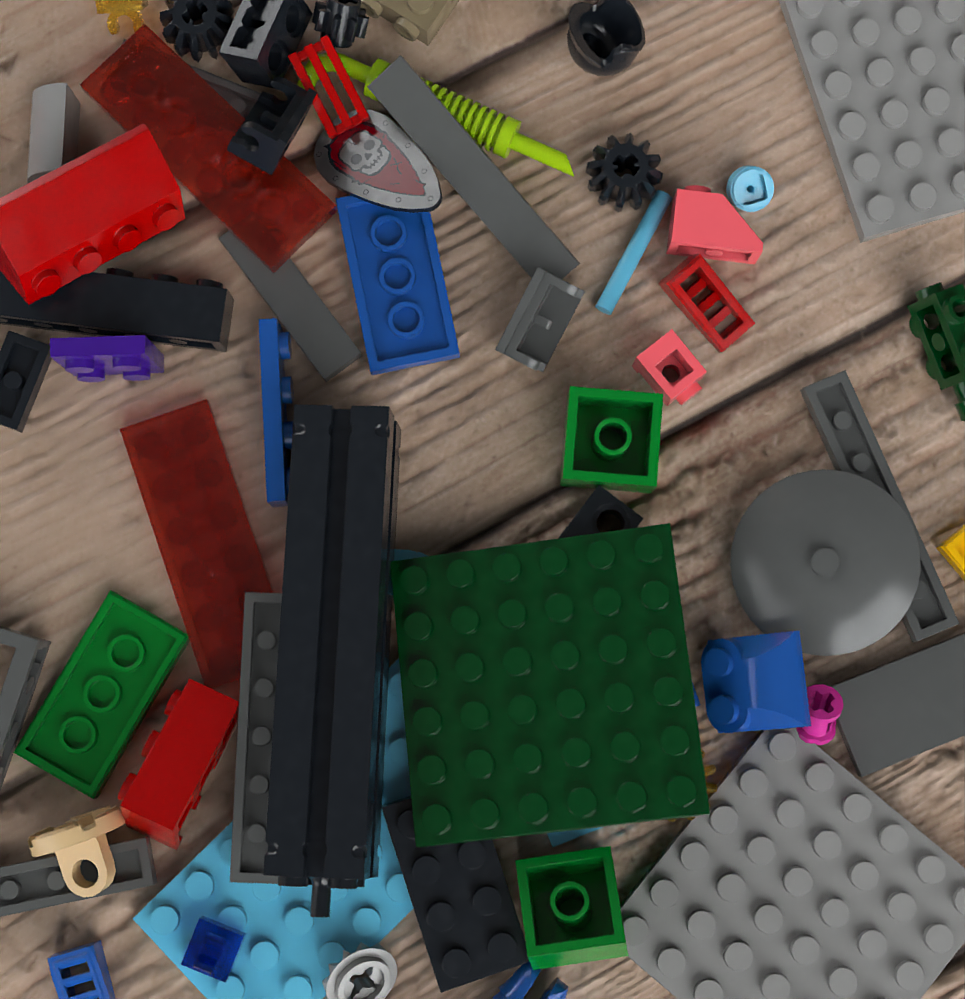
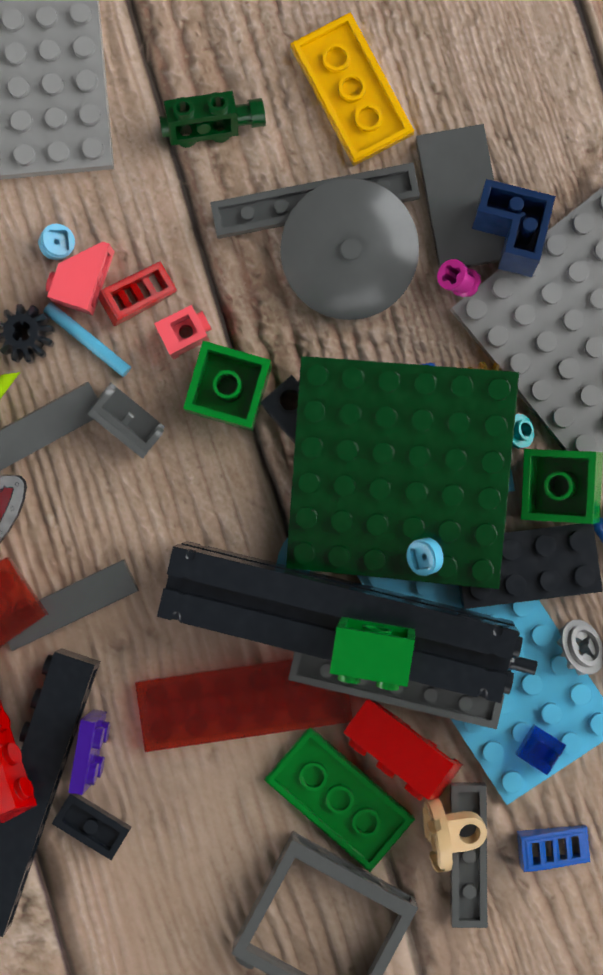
camera: 75 degrees left, 5 degrees up
blue plate [258,318,295,507] -> none
blue plate [335,196,460,375] -> none
blue slope [701,630,811,733] -> none
none -> green brick [330,617,415,691]
none -> medium azure tile [406,538,443,576]
none -> dark blue brick [472,179,556,277]
none -> teal plate [513,414,534,449]

